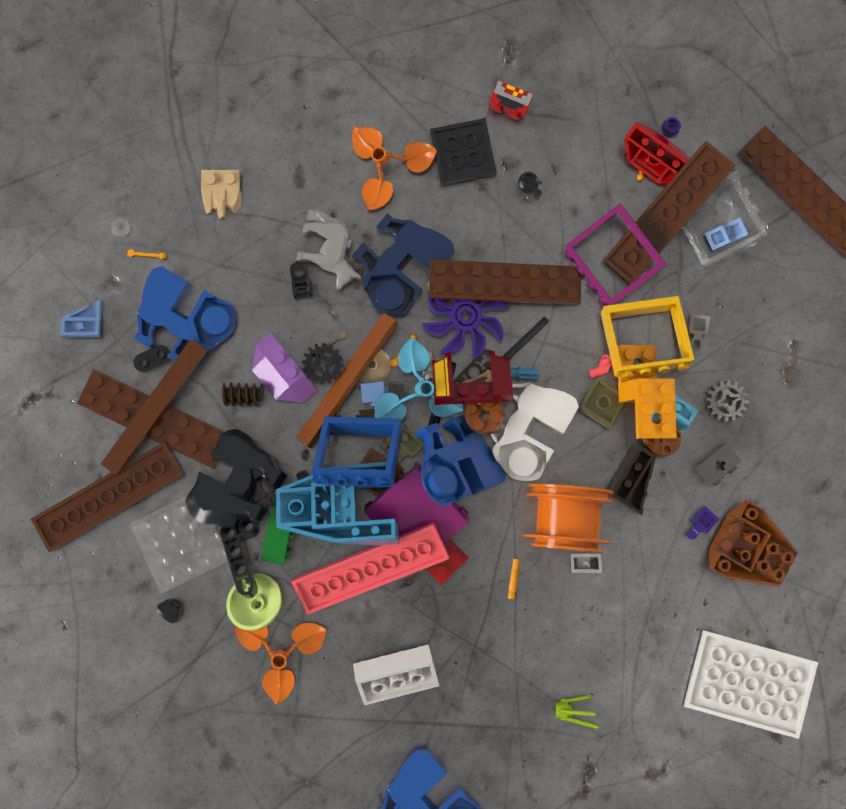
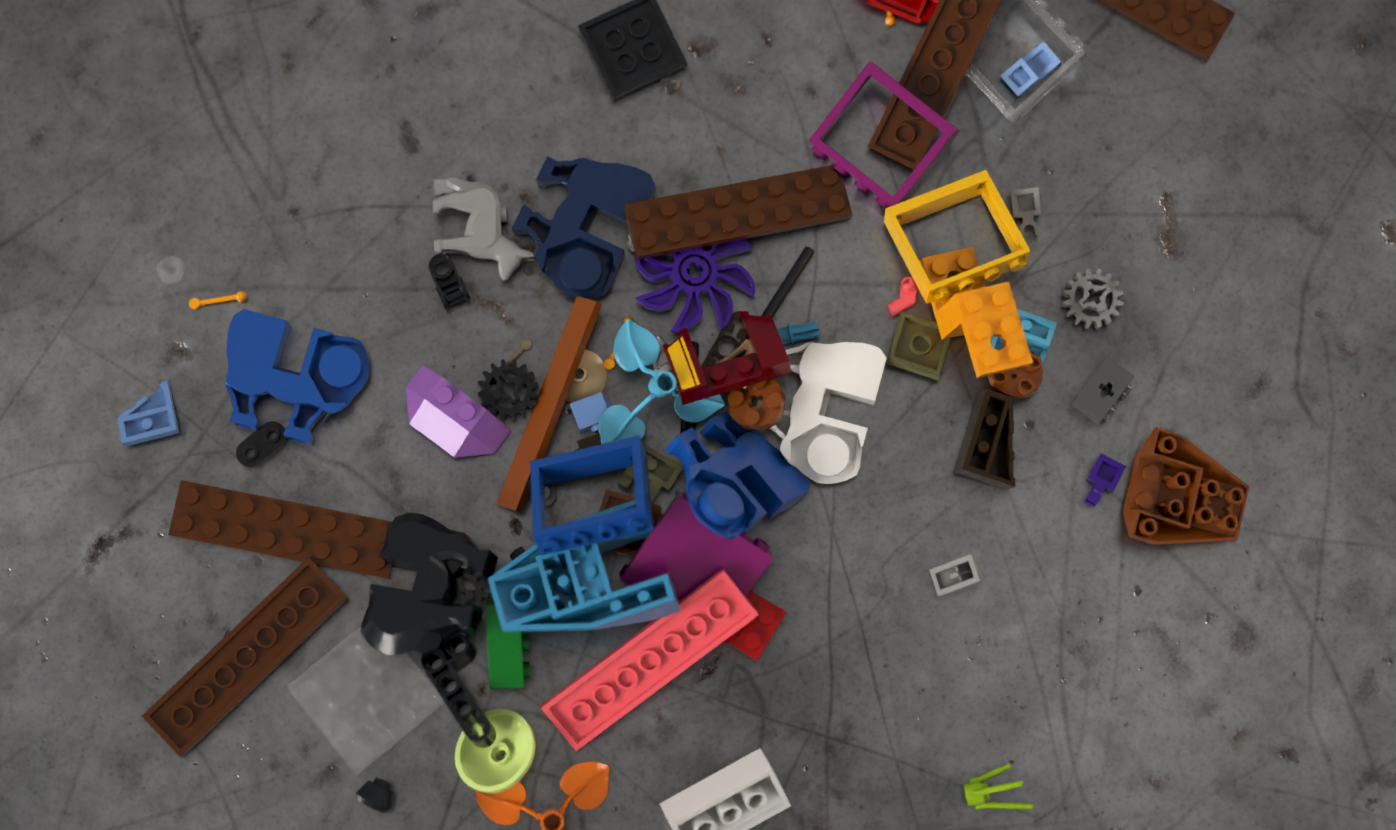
camera: 20 degrees left, 5 degrees down
reddish brown tile [101,339,208,475] -> none
tan plate [201,170,241,221] -> none
dark brown piece [222,382,263,407] -> none
orange plant [352,126,437,210] -> none
dark grey plate [389,380,409,400] -> none
light orange wheel [507,559,520,600] -> none
black piece [518,172,542,199] -> none
orange wheel [523,484,615,552] -> none
white plate [683,630,818,739] -> none

